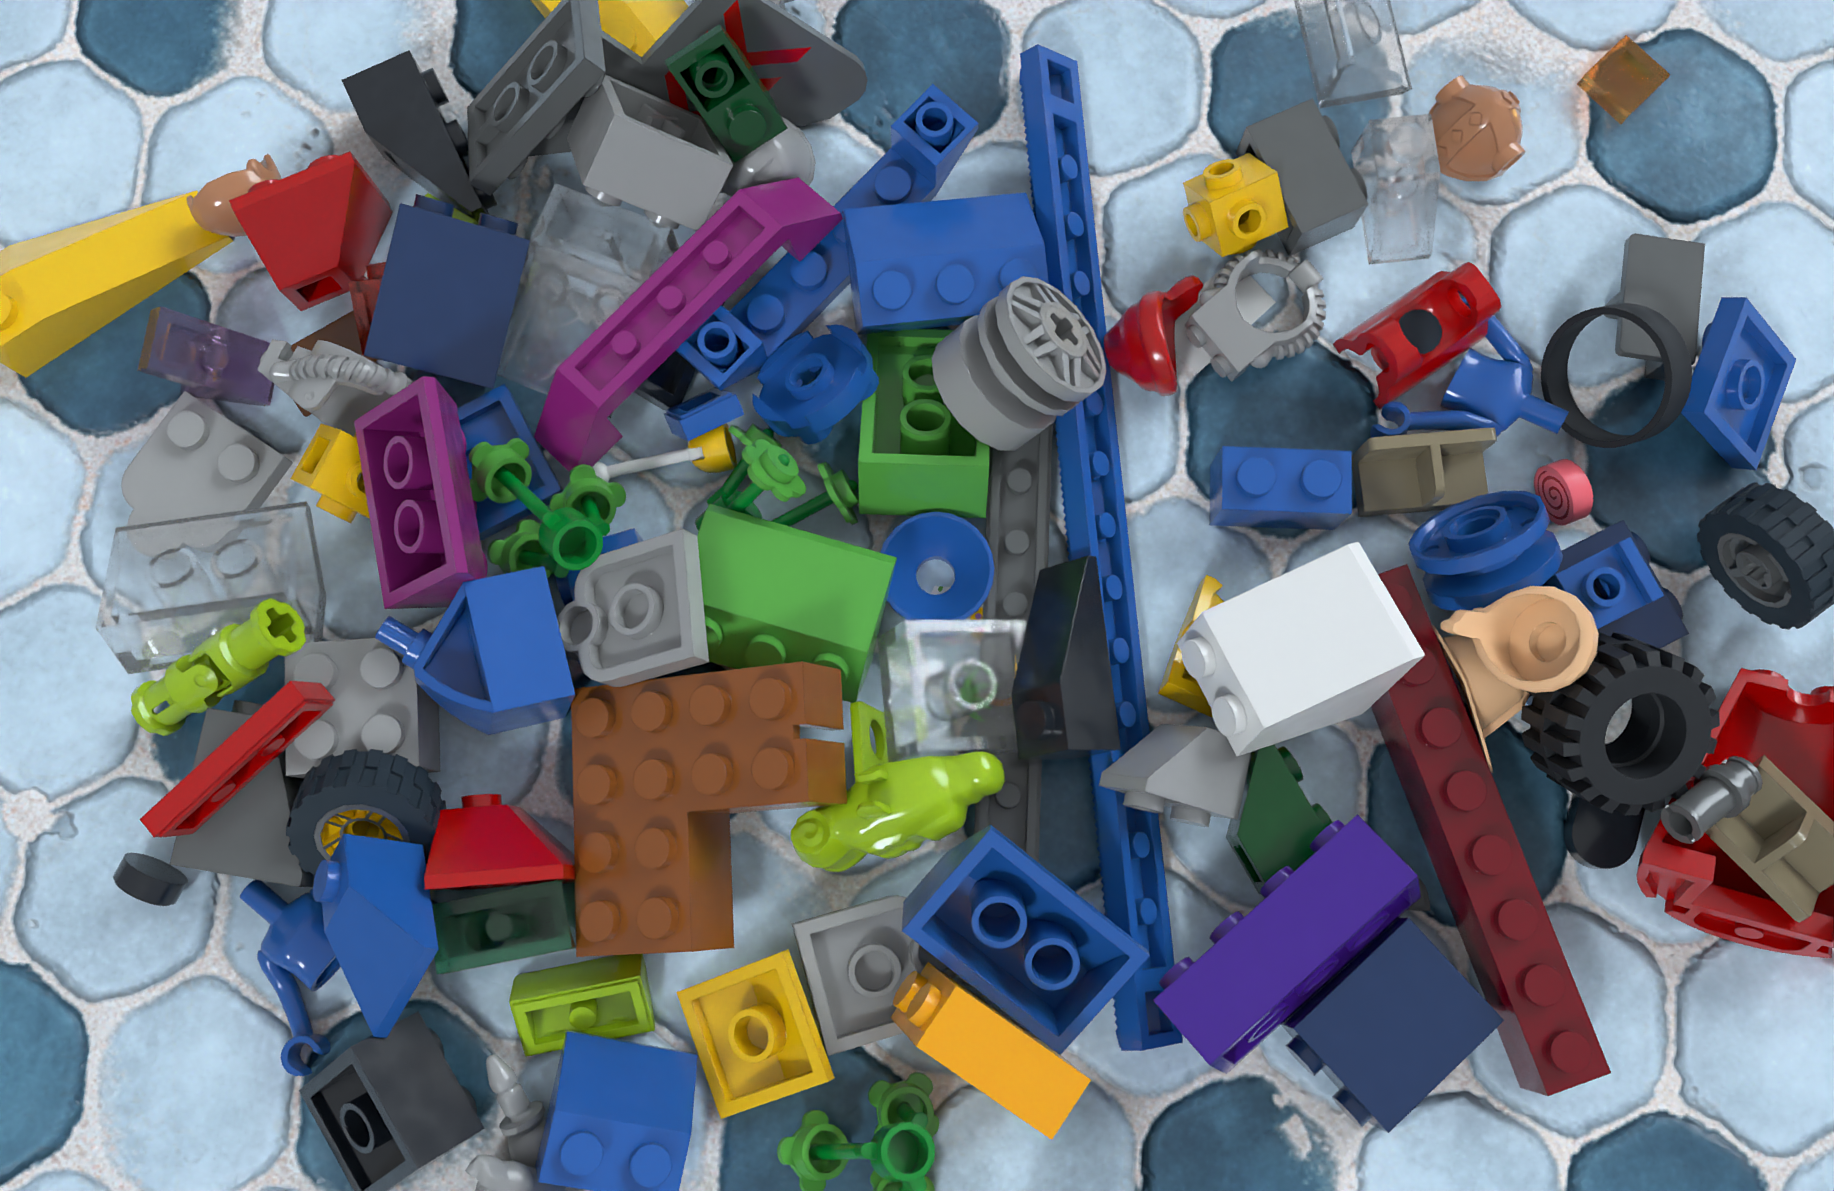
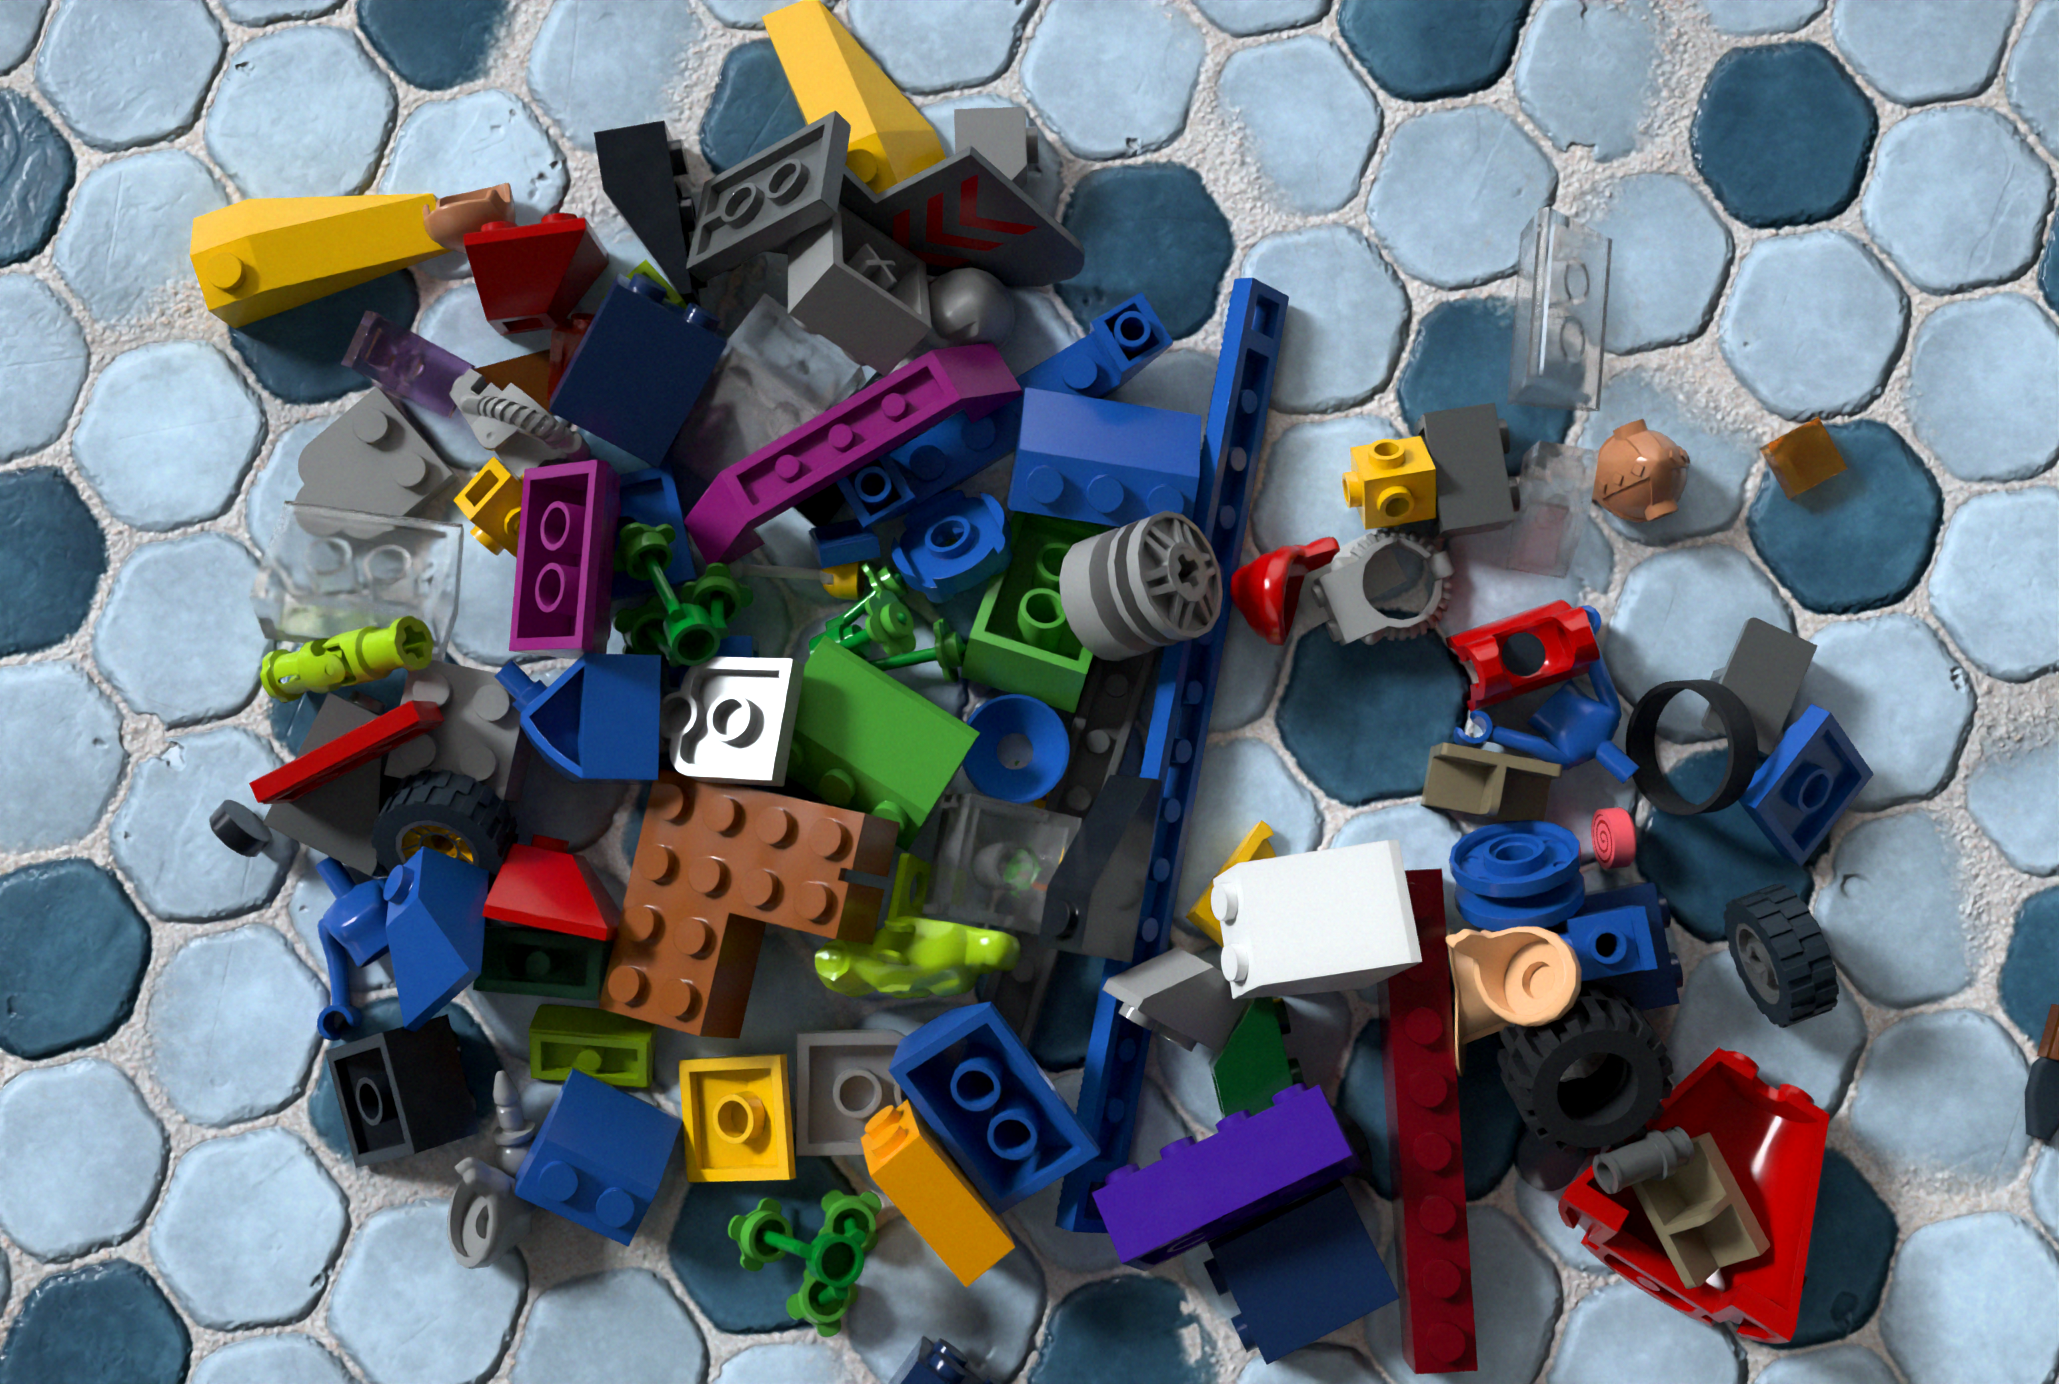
camera: 15 degrees right, 5 degrees up
dark green slope [665,24,788,162] -> none
blue brick [1209,446,1352,530] -> none

